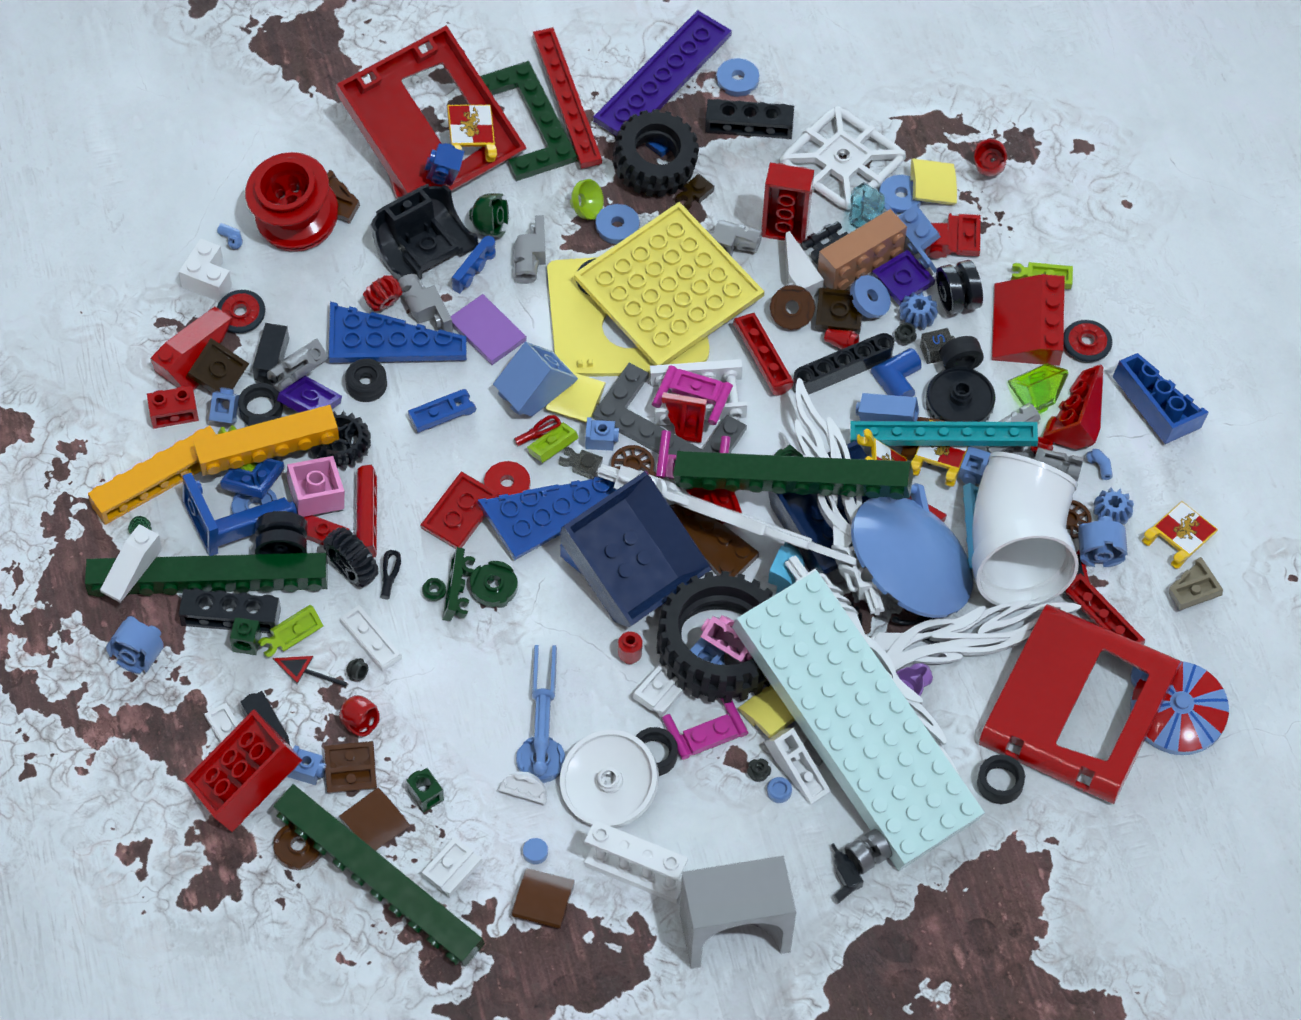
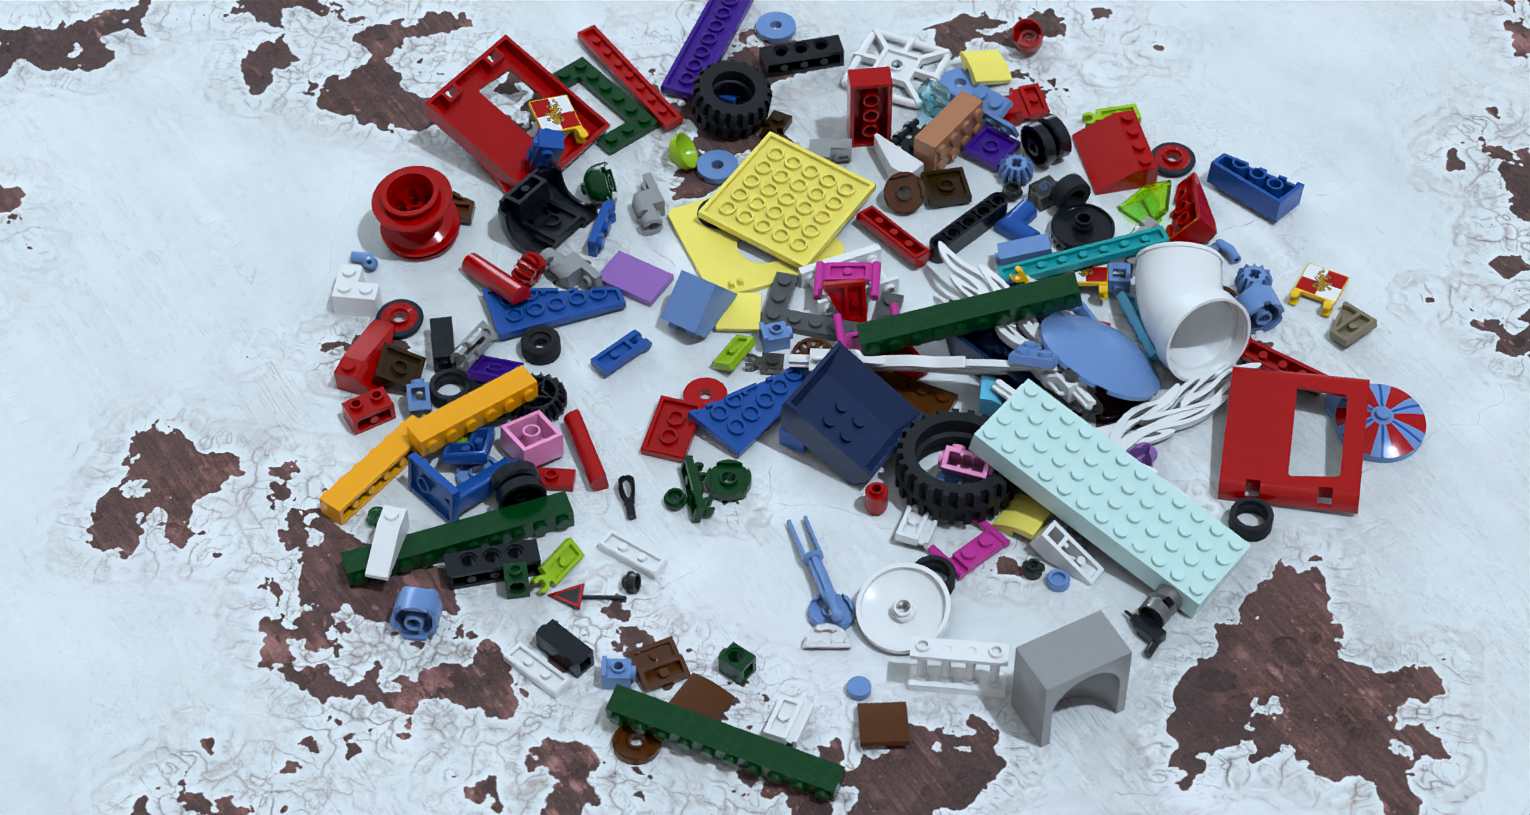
camera: 15 degrees left, 10 degrees down
red slope [184,709,302,832] -> none
black gear [323,527,379,588] -> none
red helmet [339,695,380,737] -> none
red piece [514,415,561,446] -> none
red cone [824,329,859,350] -> none
medium blue tile [850,275,891,319] -> none
none -> red brick [462,253,531,305]
none -> medium blue plate [1008,341,1059,370]

